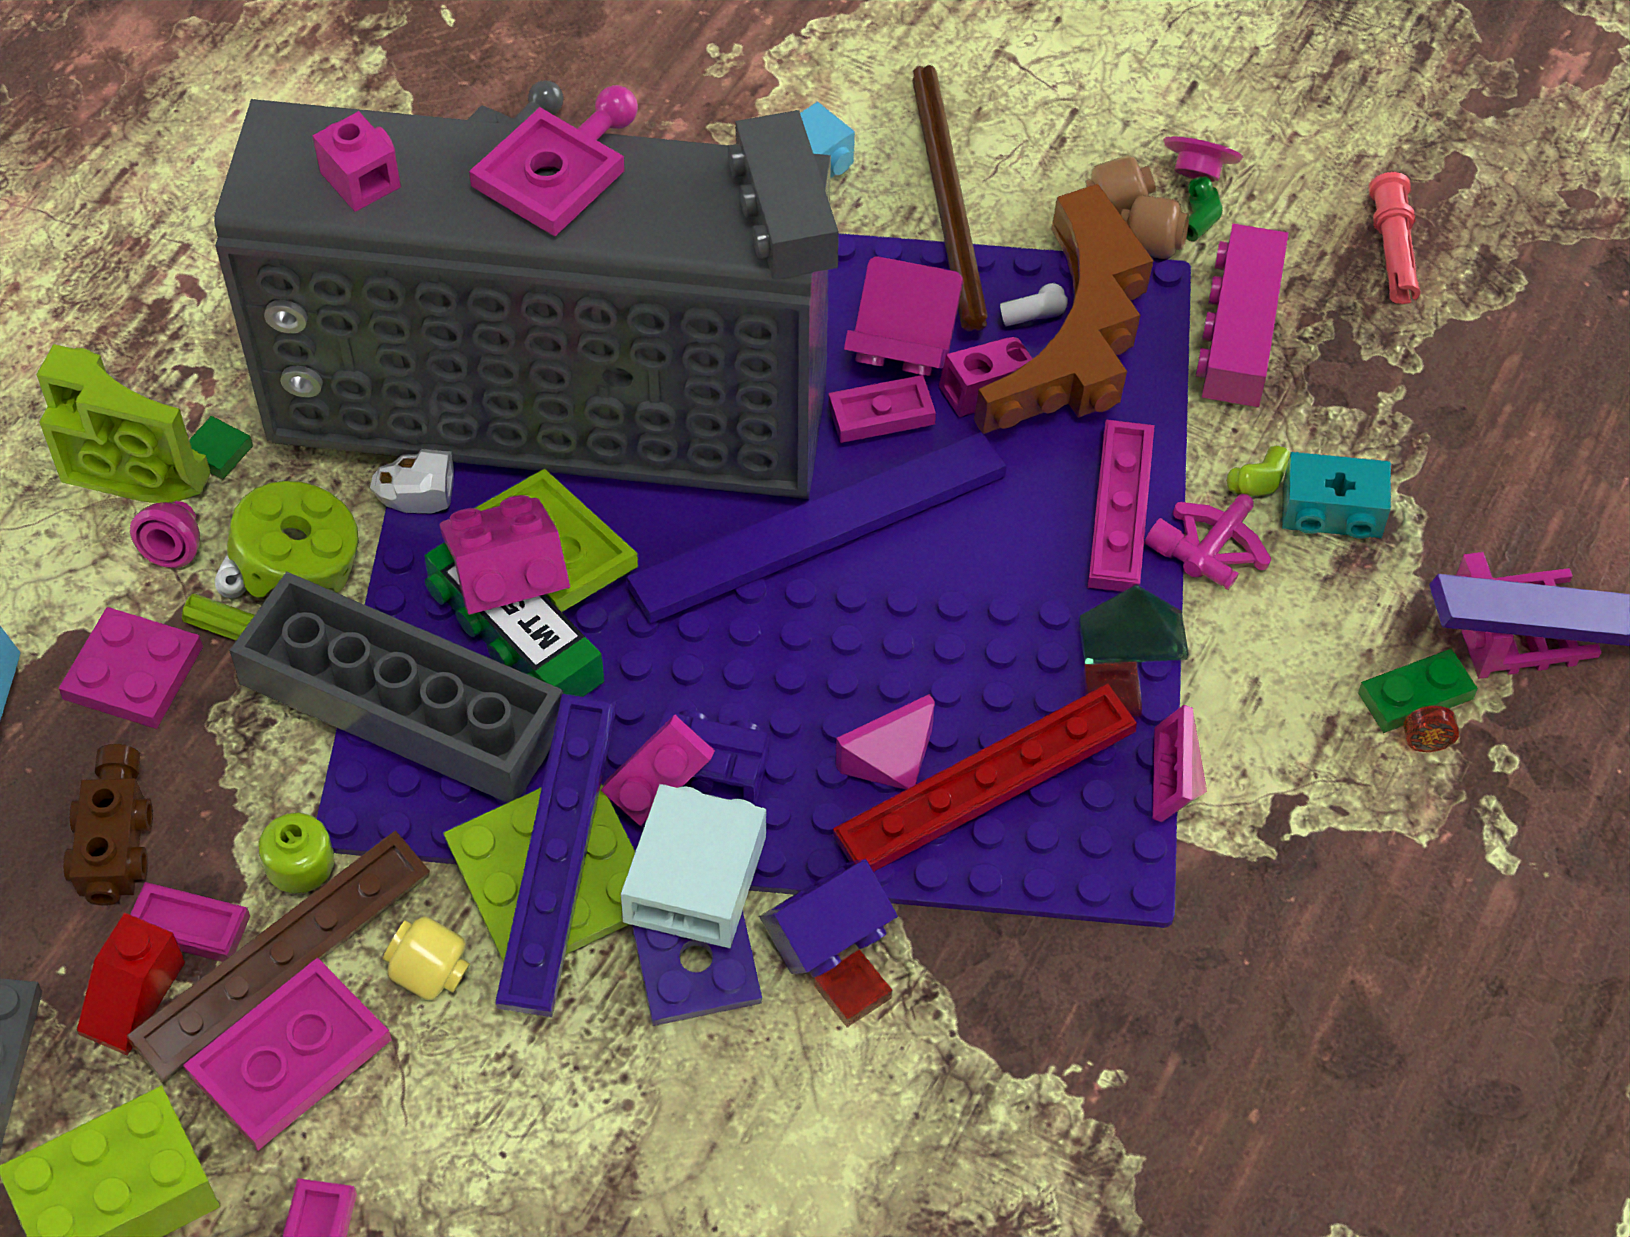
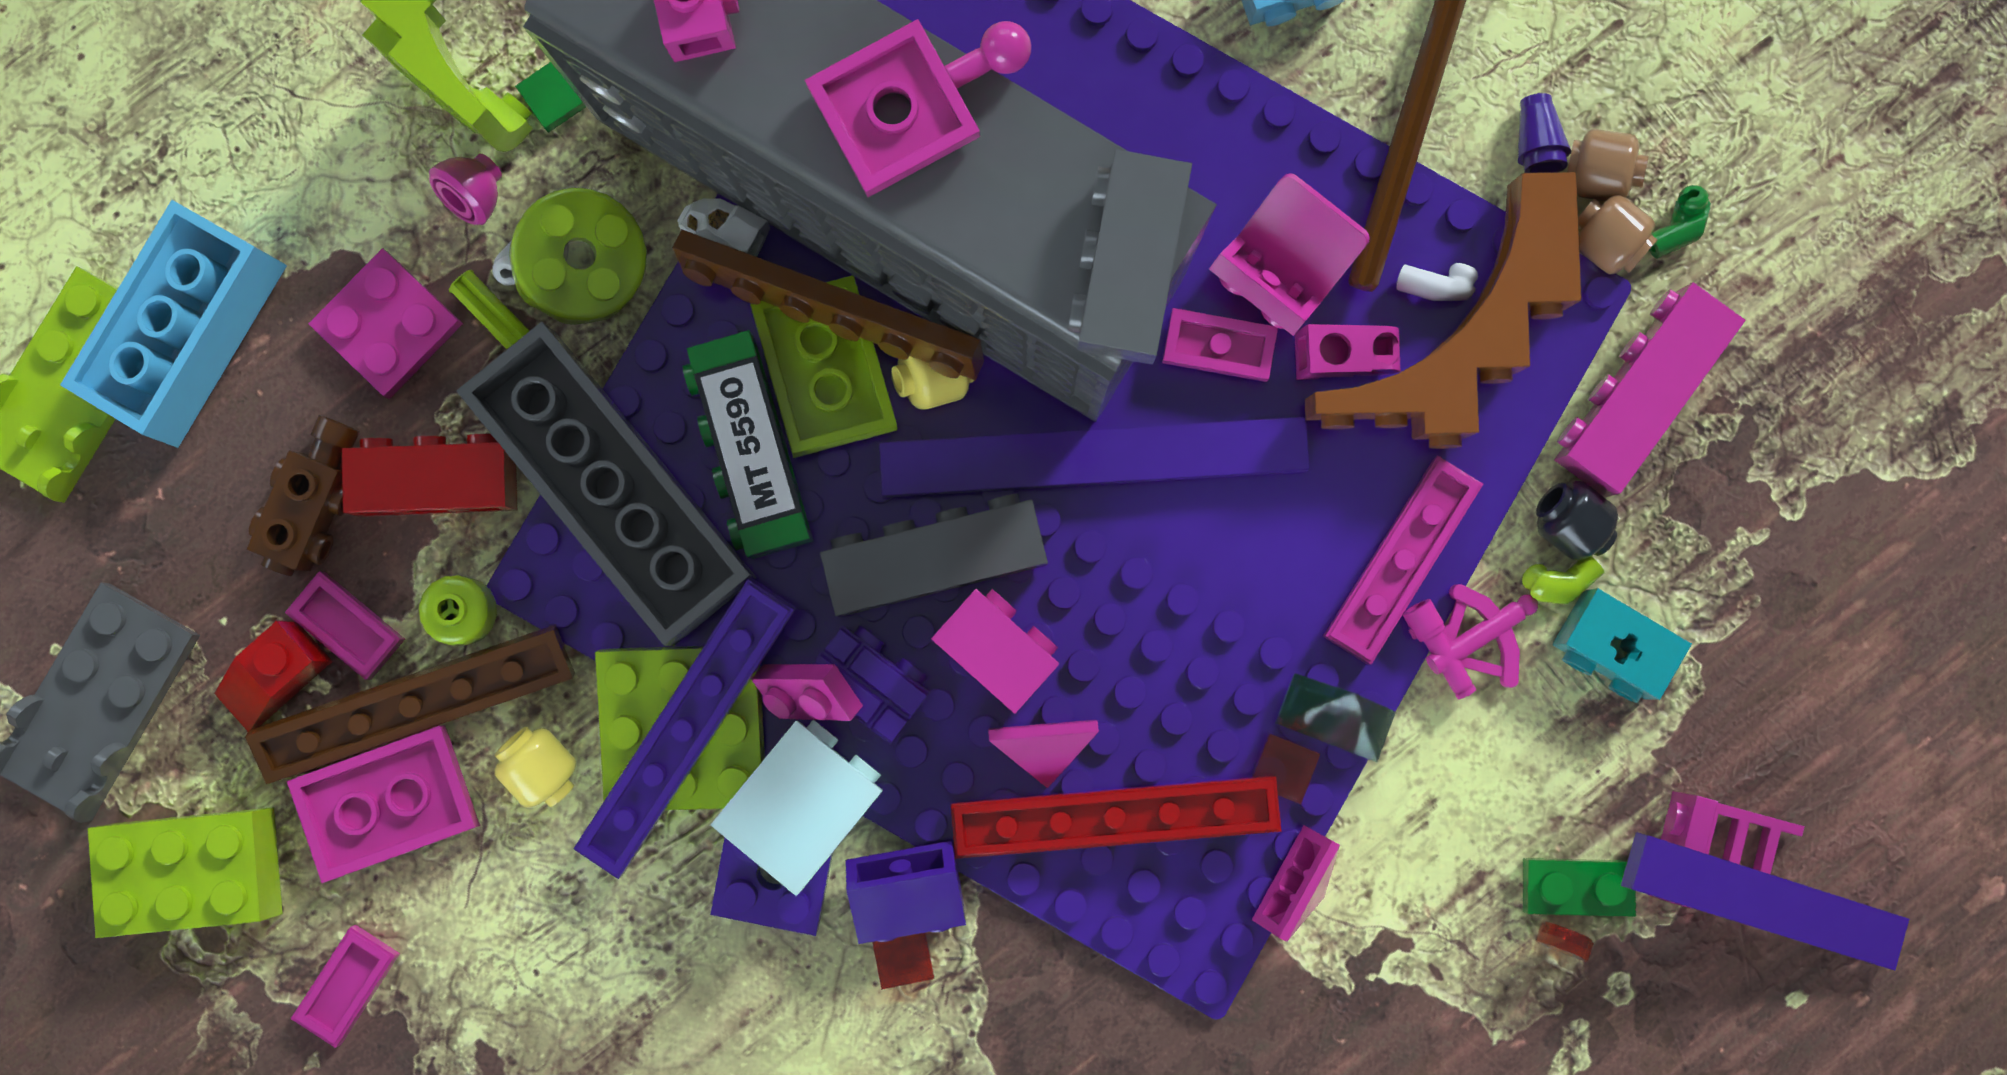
camera: 25 degrees right, 30 degrees up
dark pink bracket [439,495,570,615] -> none
dark pink piece [1163,136,1244,182] -> none
coral pin [1369,172,1420,304] -> none
none -> red brick [342,434,518,517]
none -> reddish brown plate [672,229,984,381]
none -> dark grey brick [820,493,1048,617]
none -> light yellow head [891,356,974,410]
none -> dark pink brick [931,589,1060,714]
none -> dark purple cone [1517,93,1571,173]
none -> black head [1536,481,1619,560]

